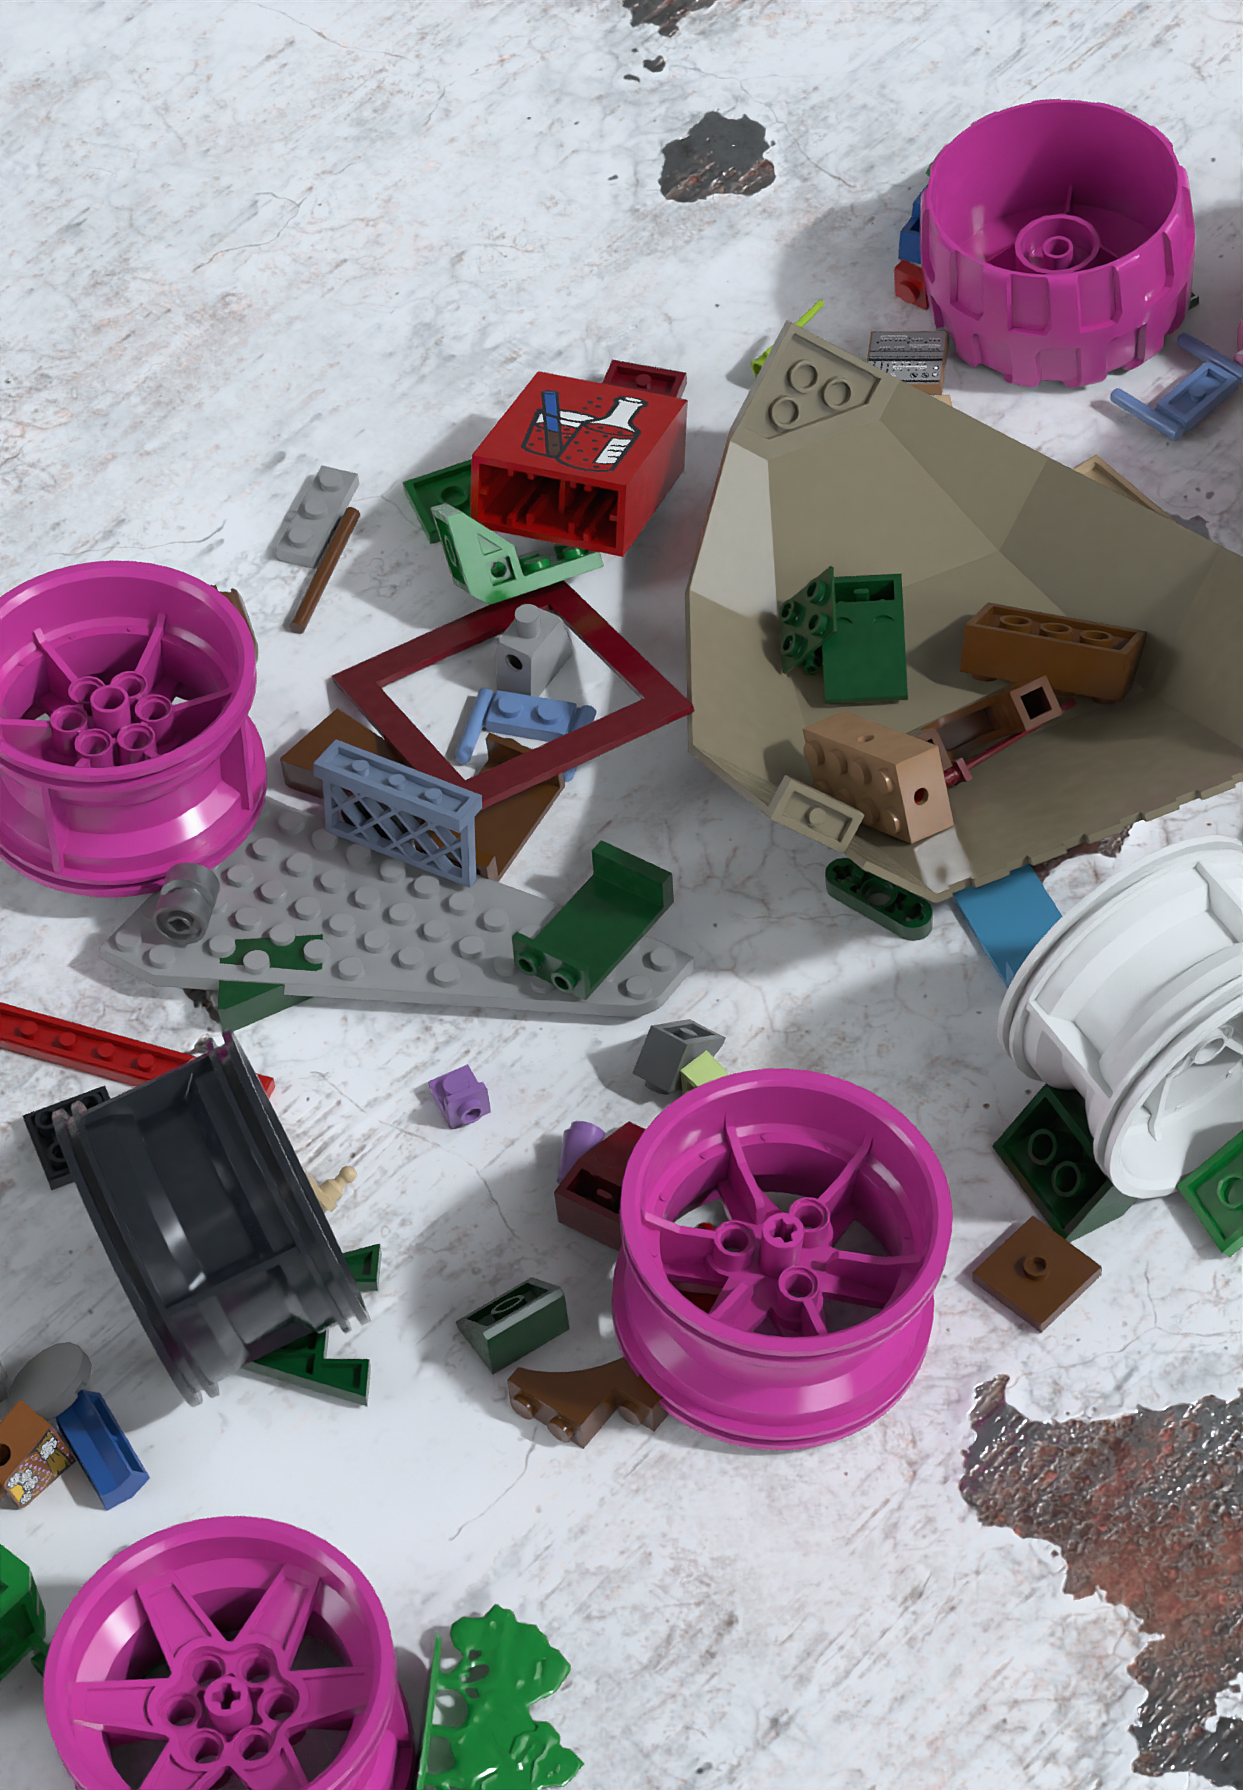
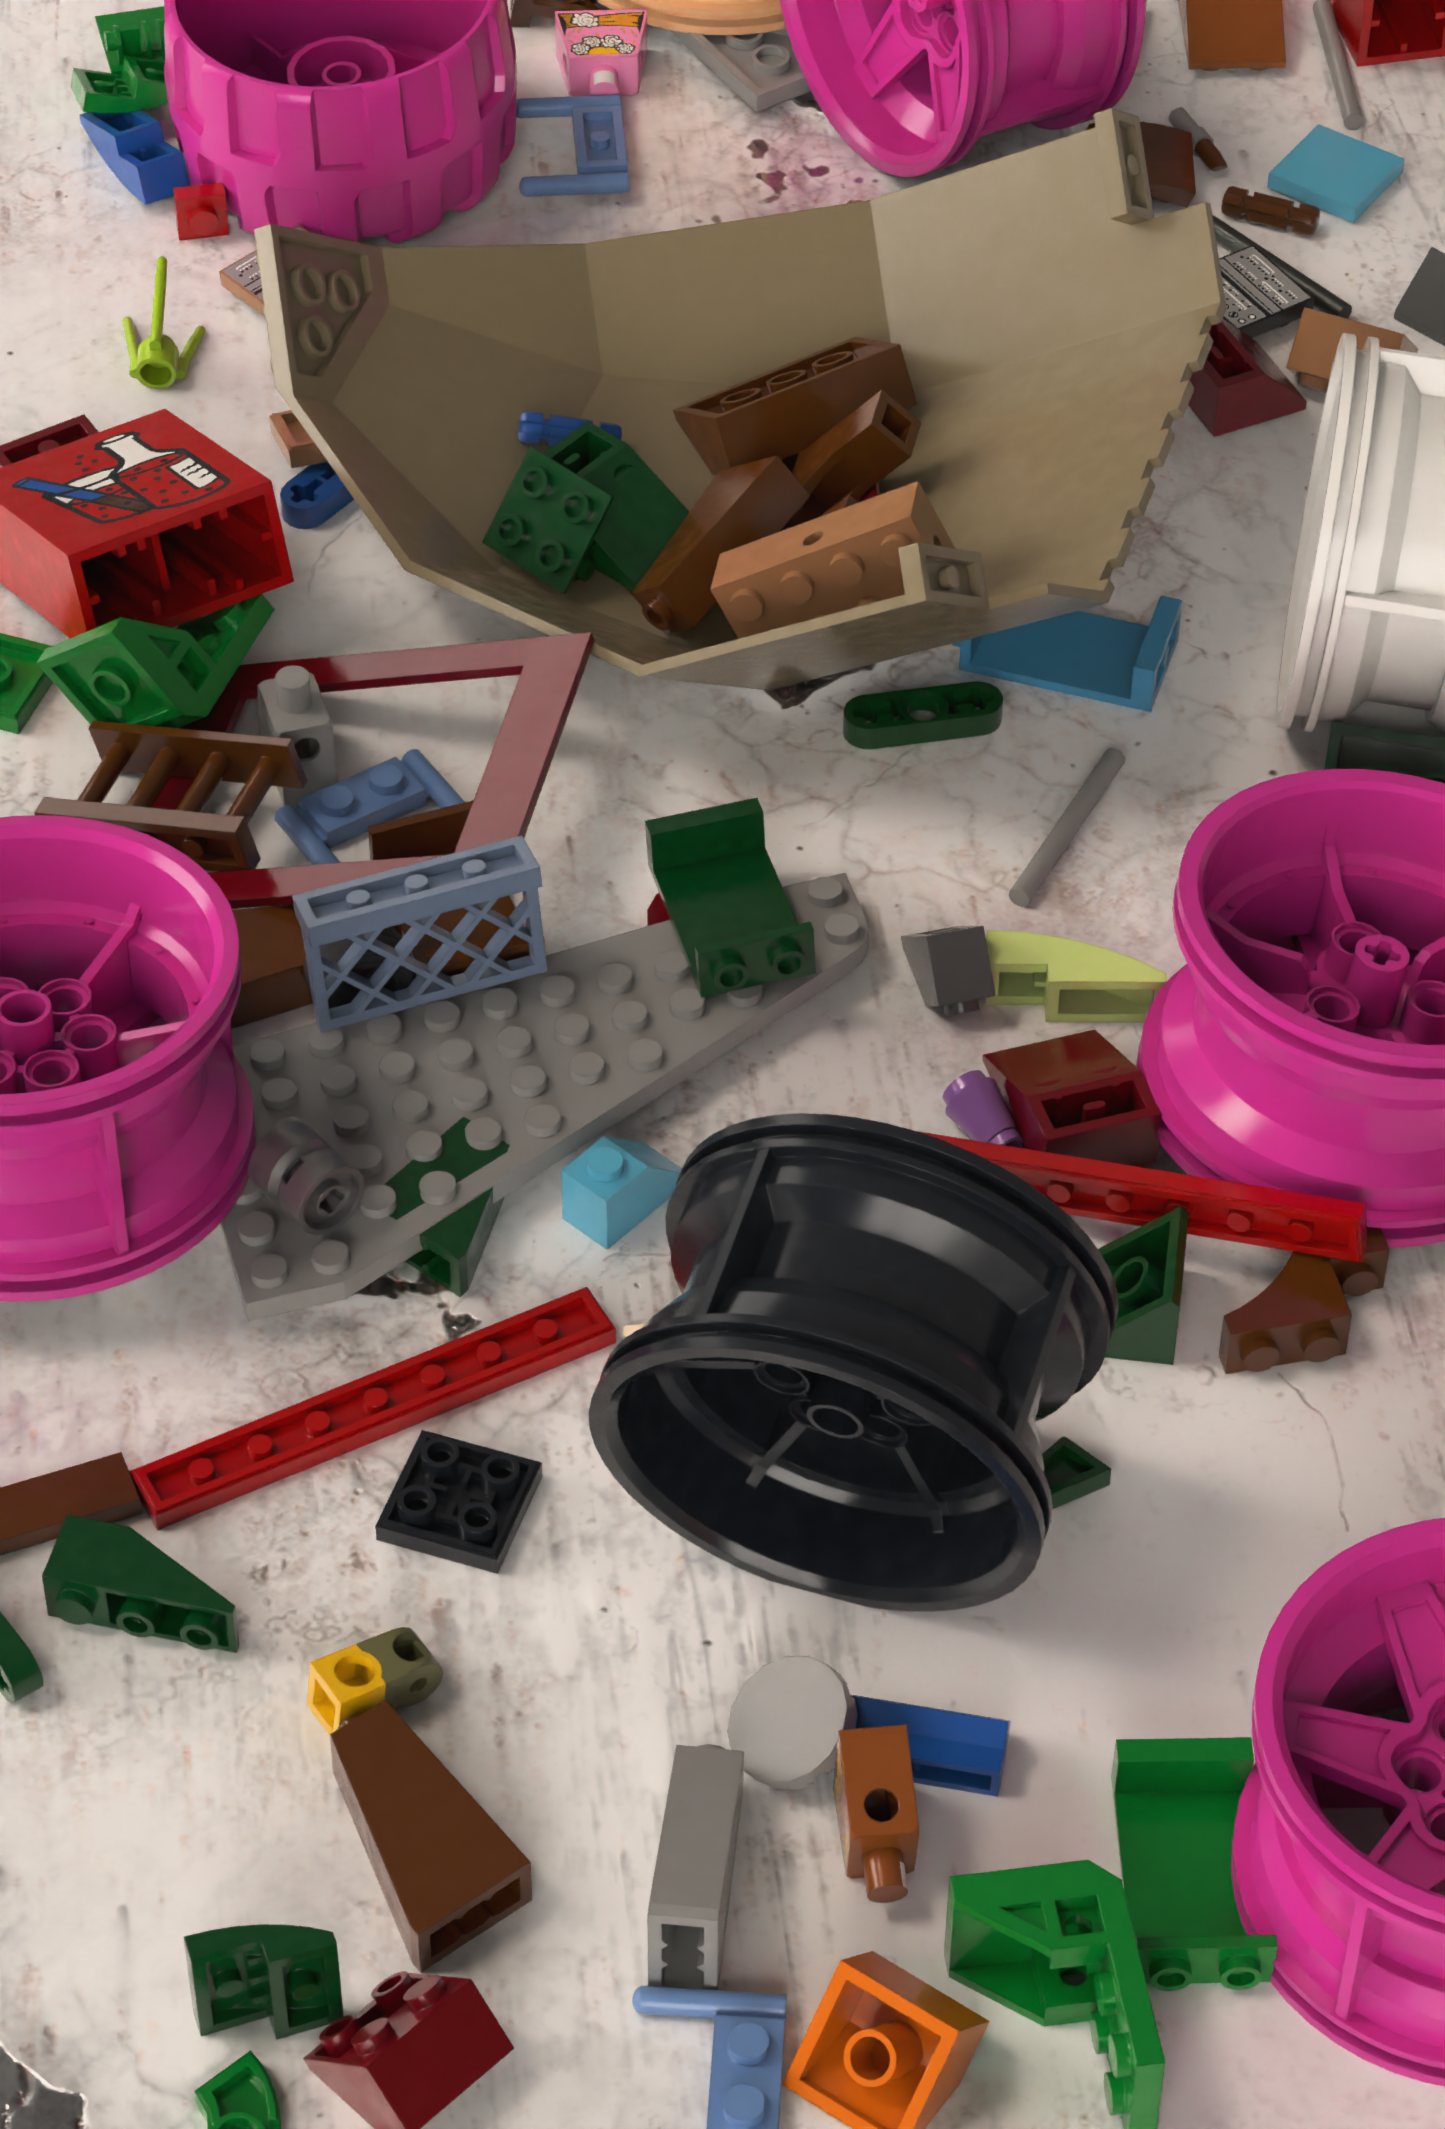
camera: 55 degrees left, 5 degrees down
none -> reddish brown fence [34,721,307,872]
none -> blue axle [517,411,622,447]
none -> medium azure slope [561,1136,682,1250]
none -> reddish brown slope [631,456,810,634]
none -> red tile [917,1131,1367,1263]
none -> light grey bar [1009,748,1125,907]

